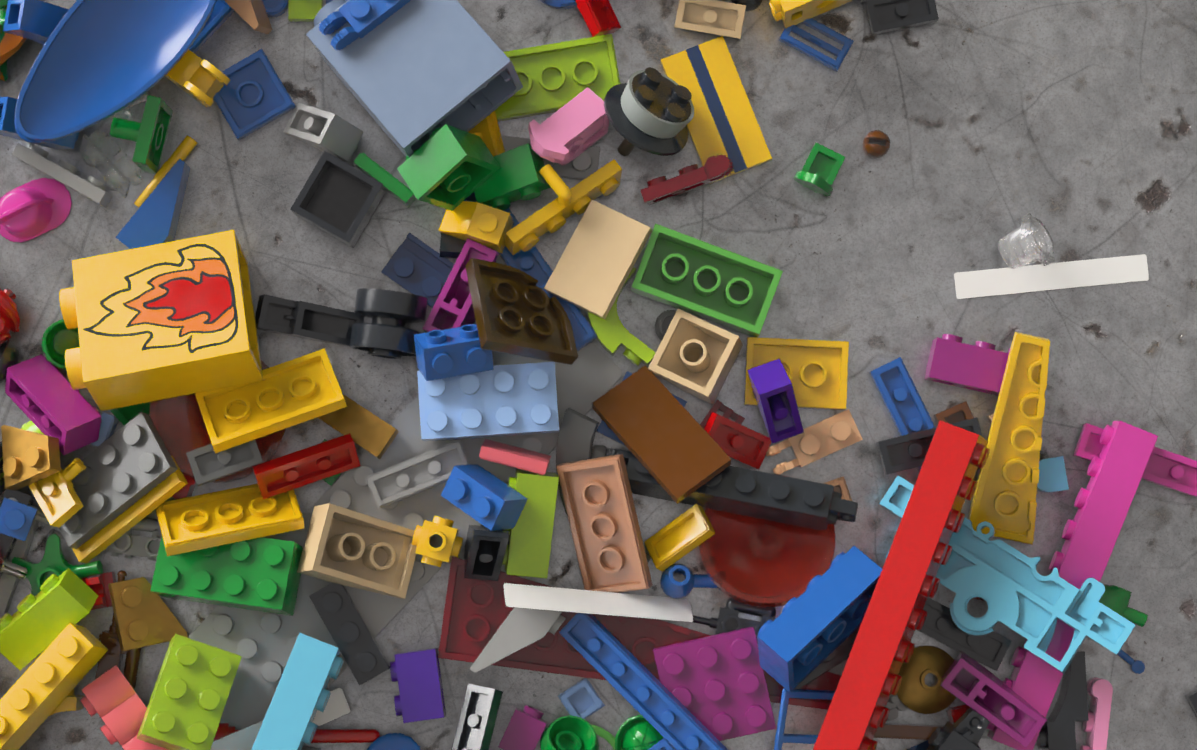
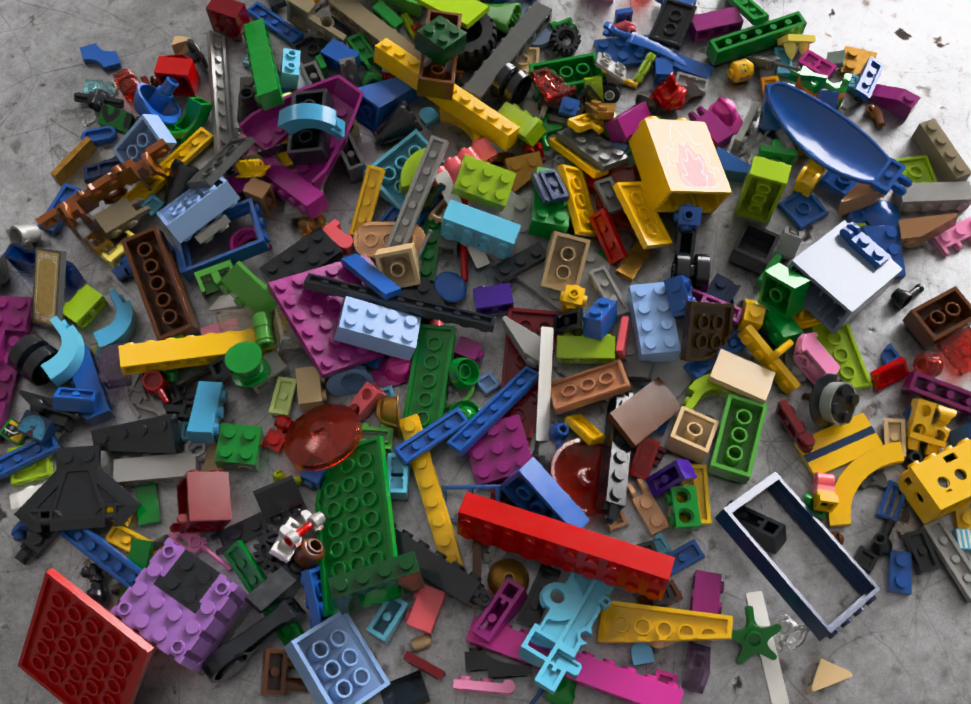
camera: 90 degrees right, 20 degrees down
none -> dark blue plate [531,169,569,205]
none -> medium azure tile [653,532,672,554]
none -> green brick [665,485,702,533]
none -> blue brick [673,204,702,232]
none -> clear purple slope [681,641,711,694]
none -> magenta hinge [688,106,734,149]
none -> dark blue door [715,471,881,641]
none -> black slope [726,500,787,555]
none -> green animal [732,606,781,664]
none -> lime brick [733,156,791,224]
none -> tan slope [806,658,853,694]
none -> leg [812,472,839,513]
none -> yellow tile [828,442,904,528]
none -> black tile [853,545,879,575]
none -> dark grey piece [859,469,887,490]
none -> black bar [870,519,896,556]
none -> blue plate [887,550,912,596]

